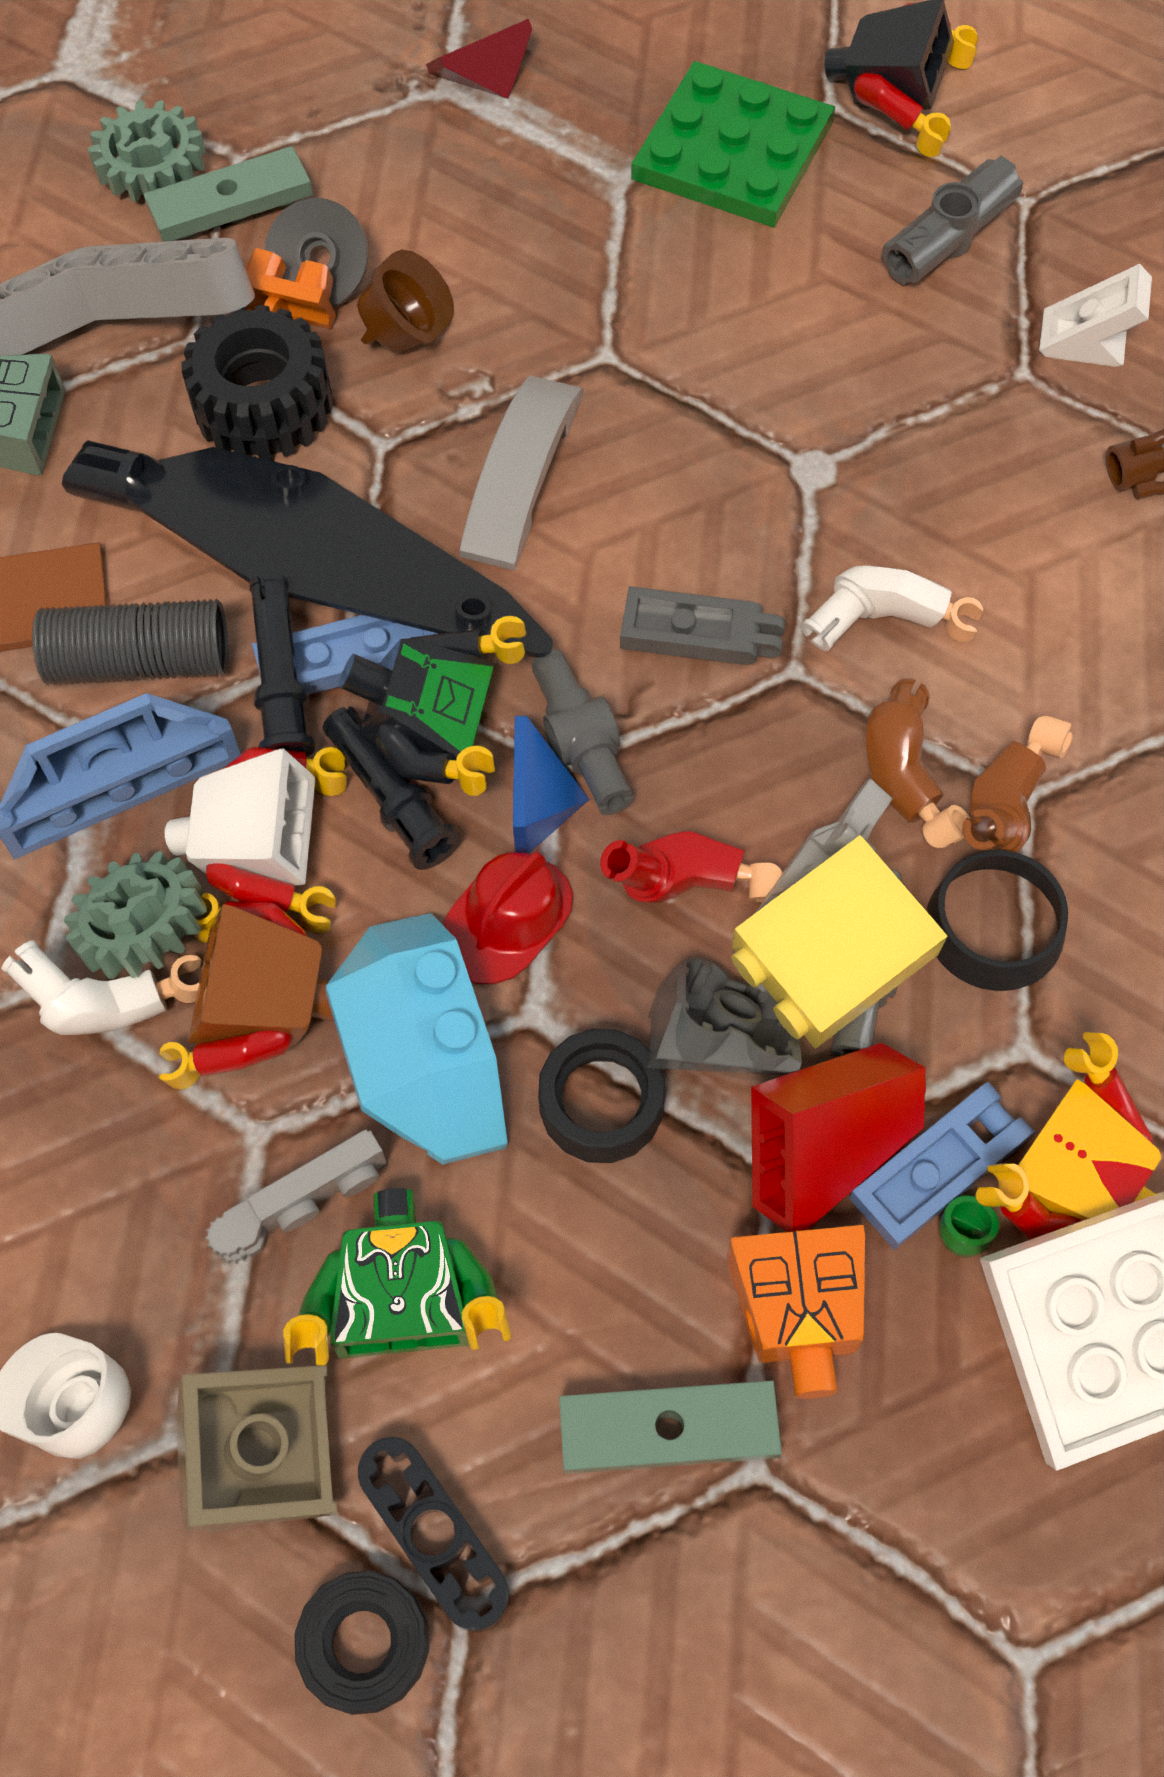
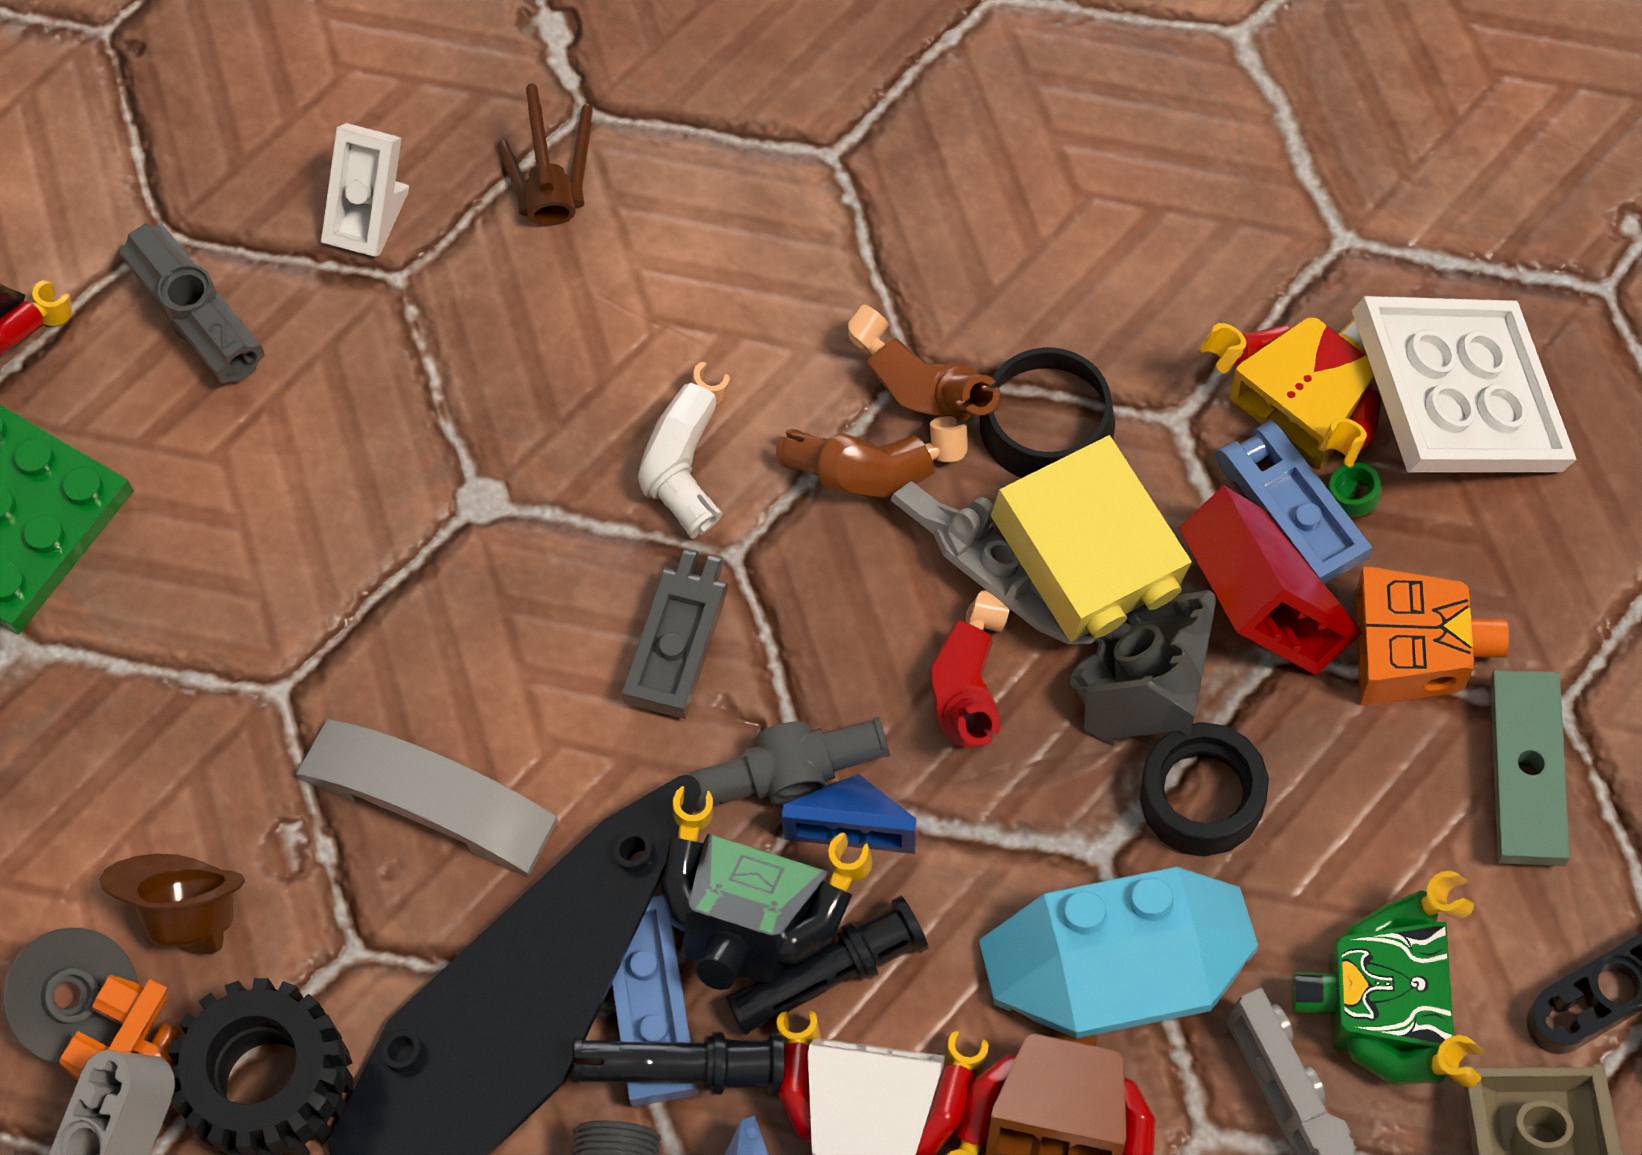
camera: 80 degrees left, 0 degrees up
red piece [442,851,573,985] -> none

